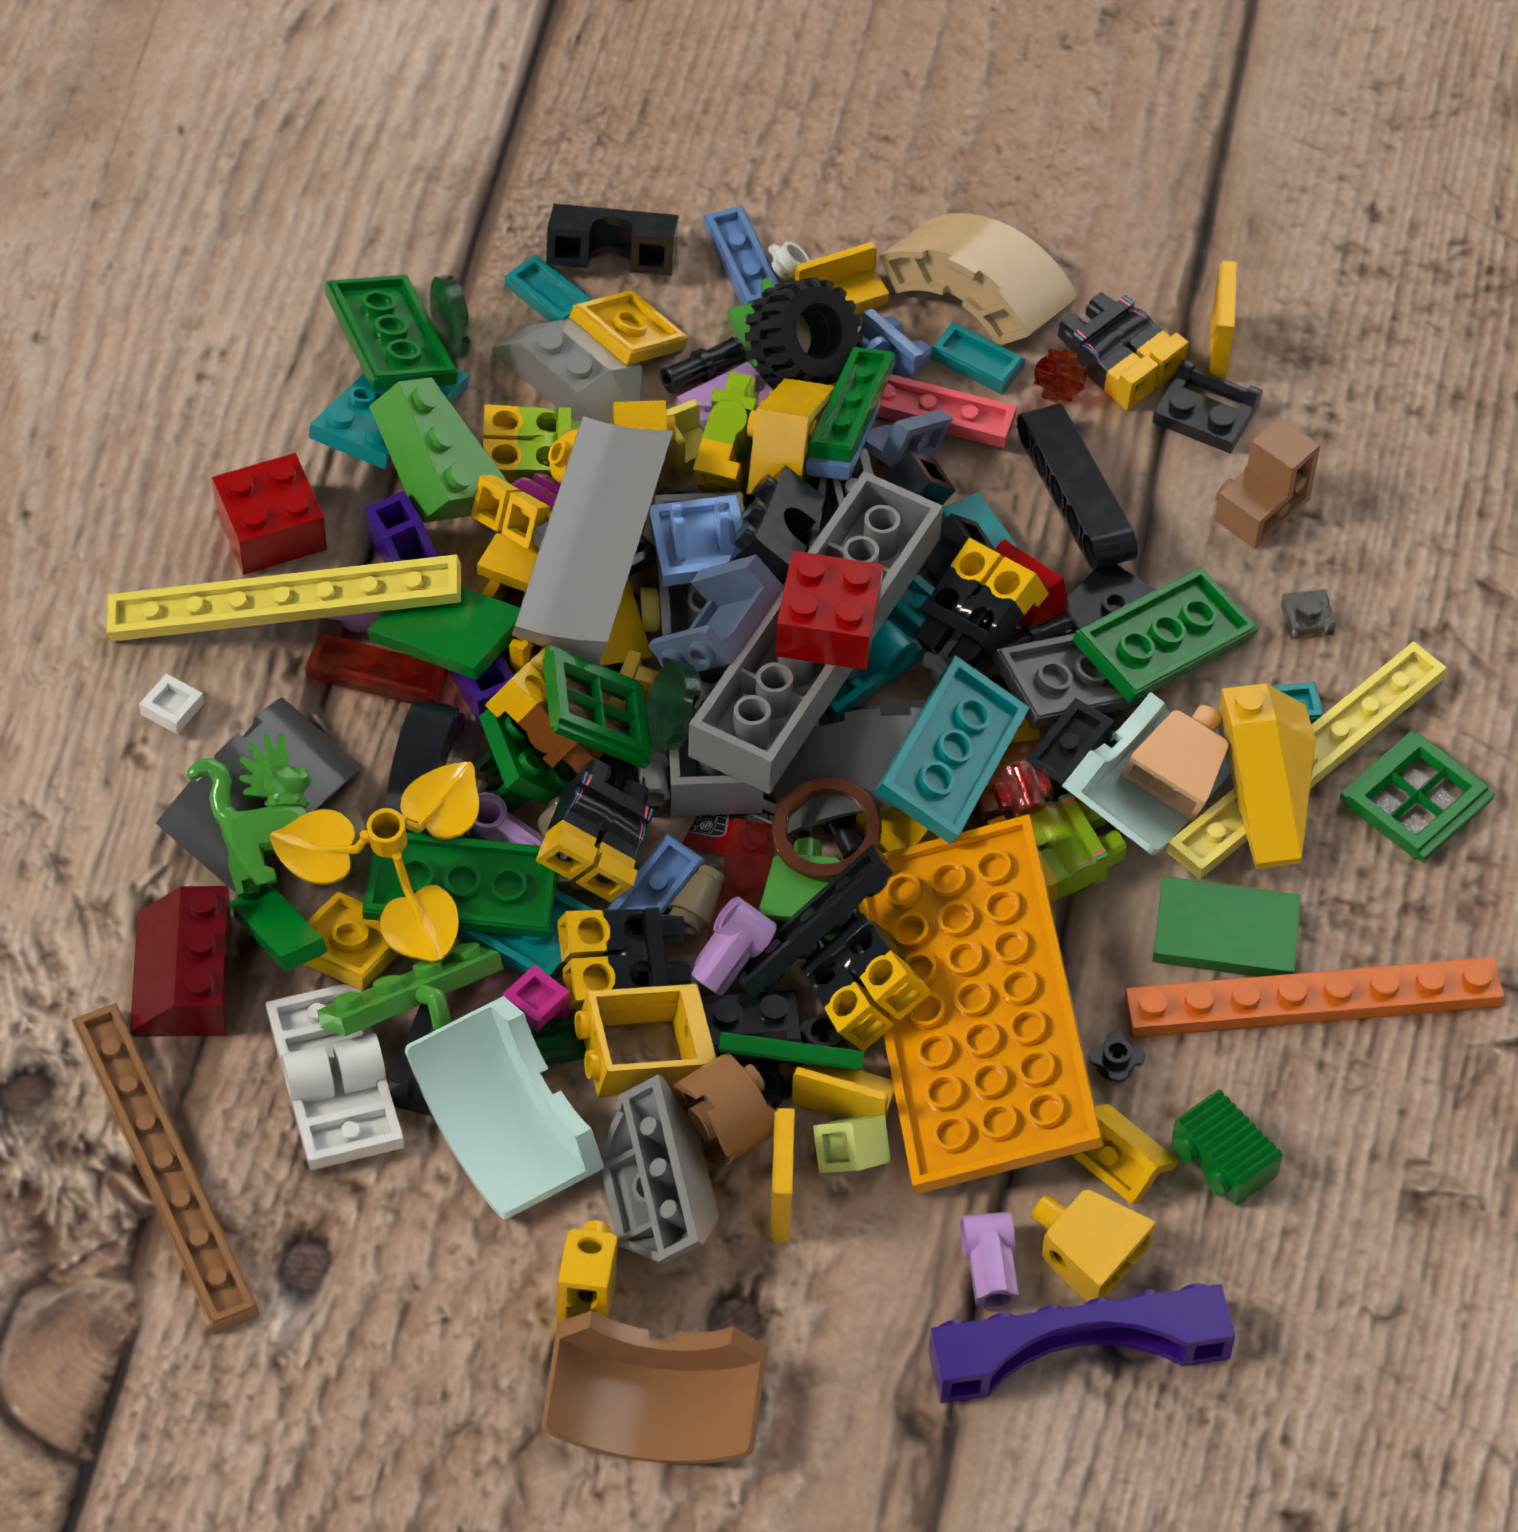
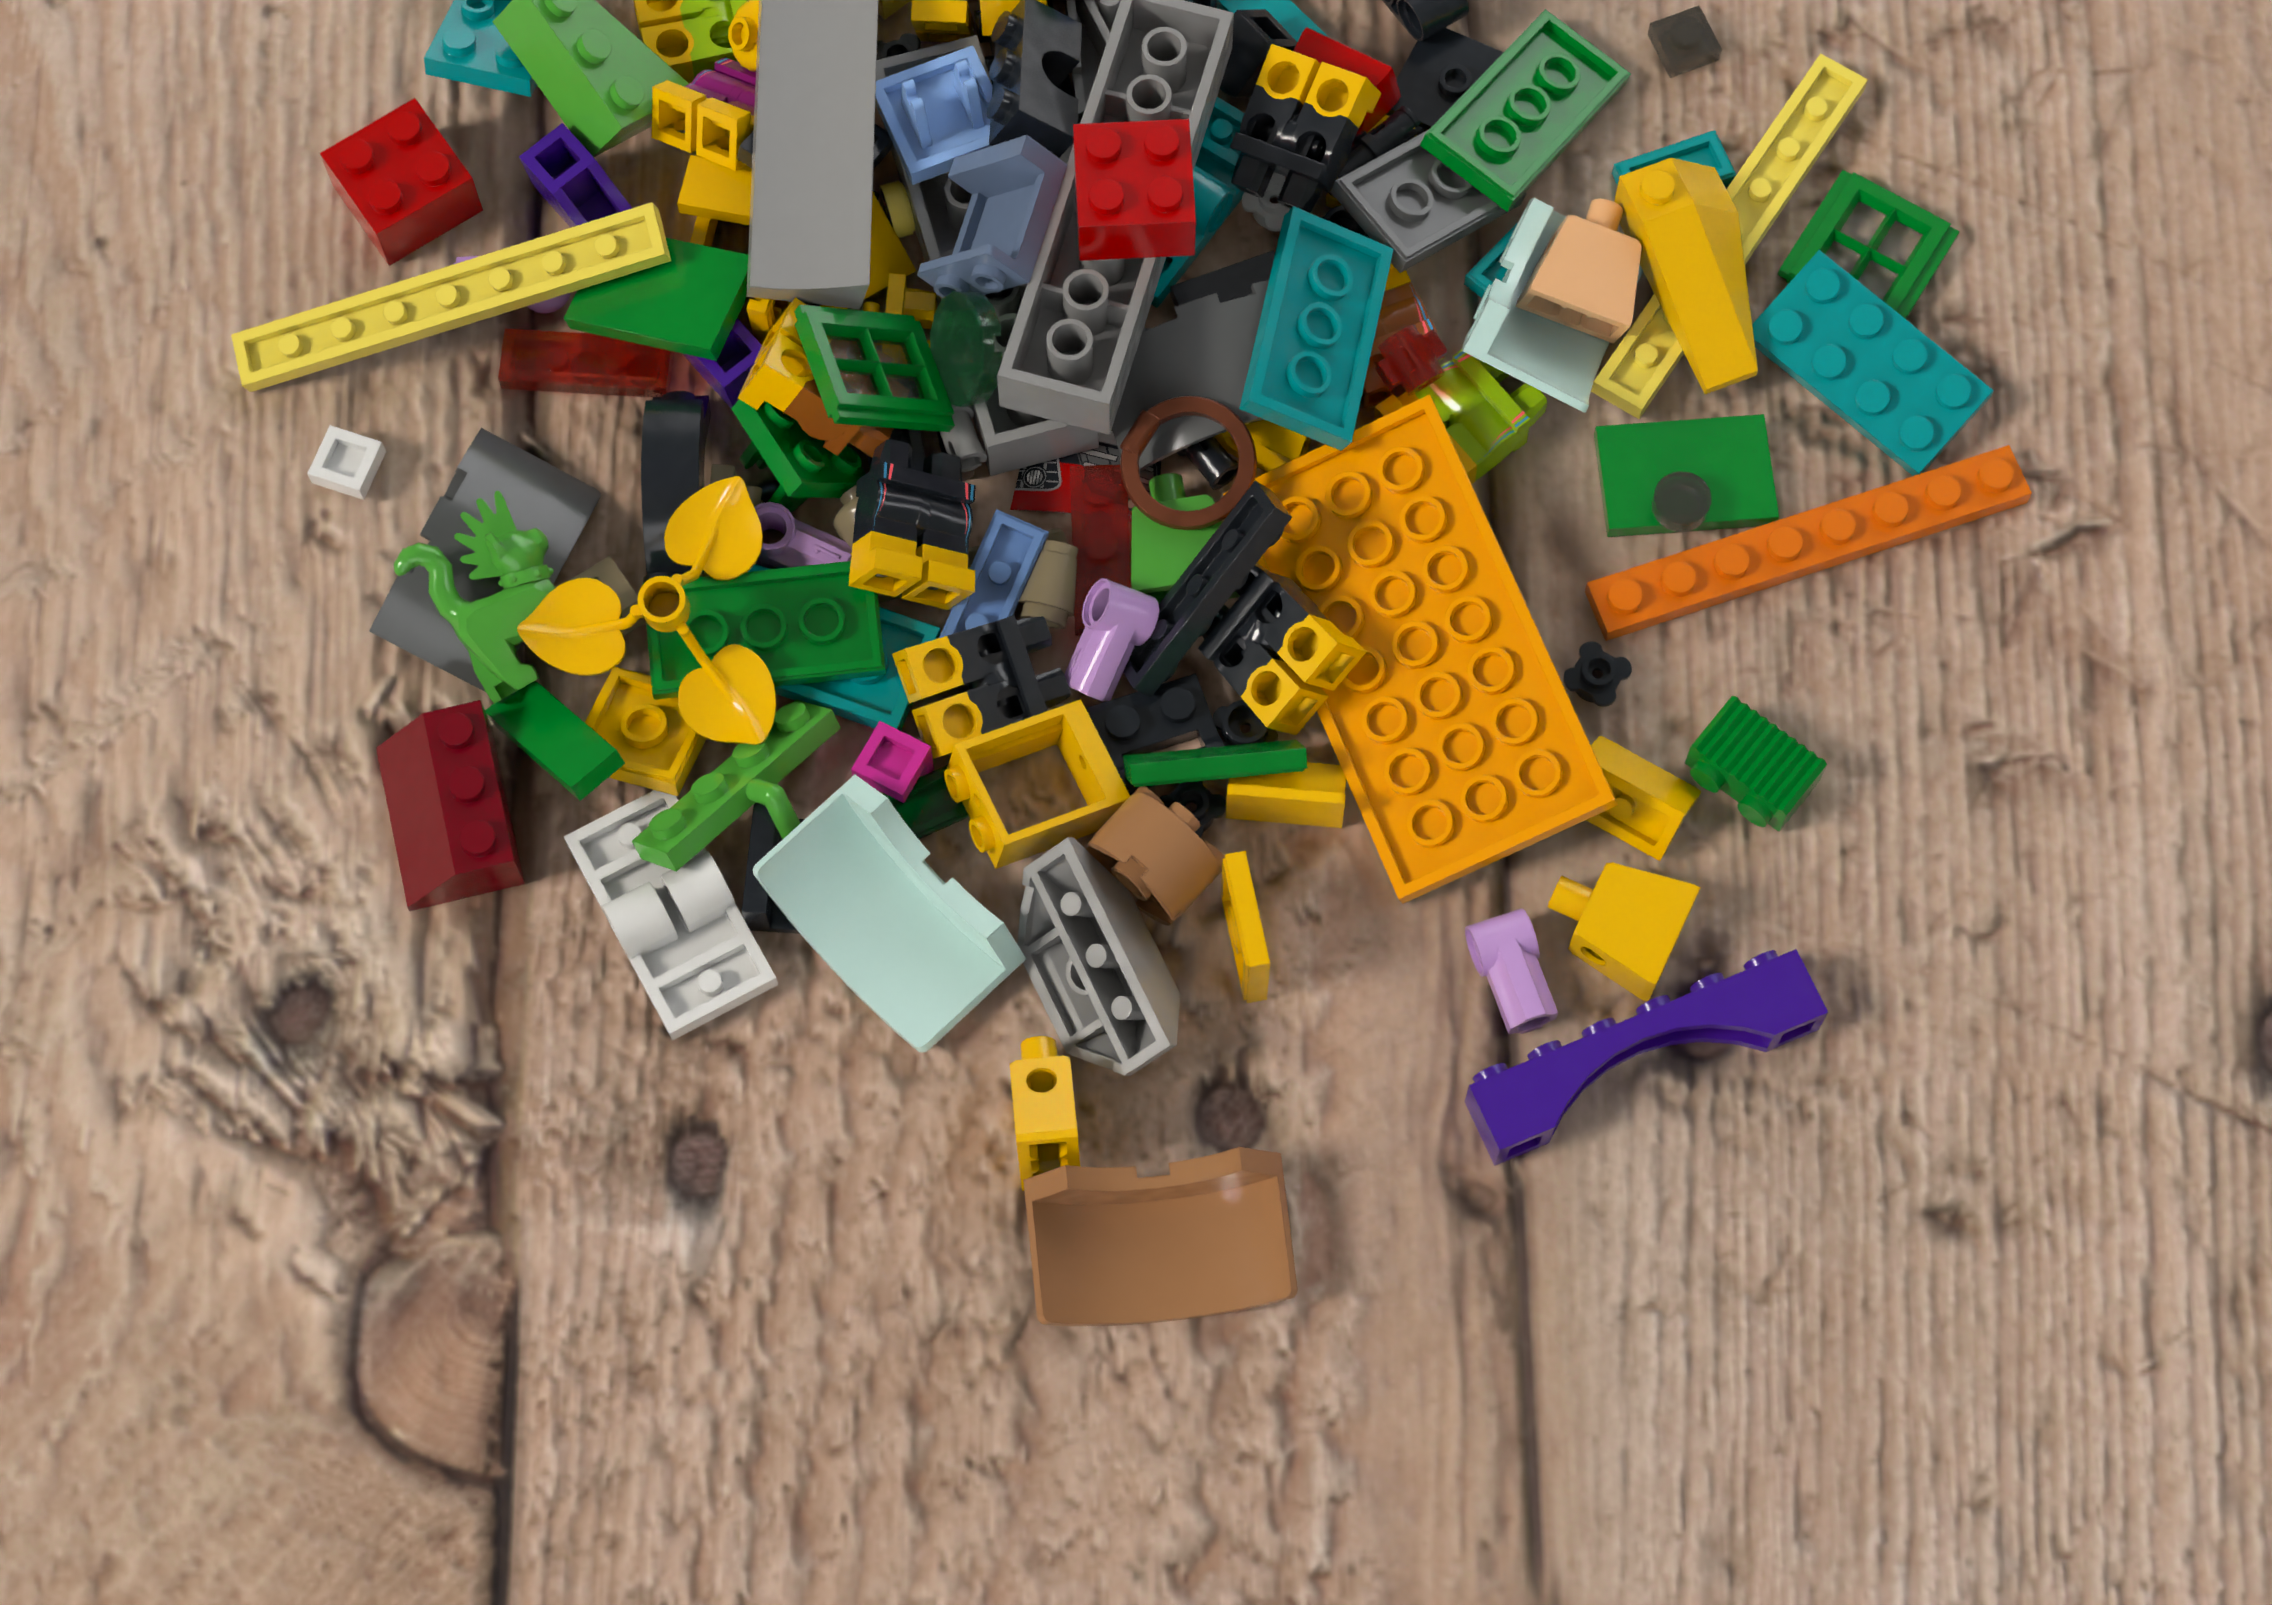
camera: 10 degrees left, 15 degrees up
medium nougat tile [72,1003,259,1334] -> none
yellowish green panel [813,1115,891,1173] -> none
black panel [1023,698,1114,802] -> none
none -> clear smoke tile [1652,471,1711,532]
none -> teal plate [1752,250,1994,476]

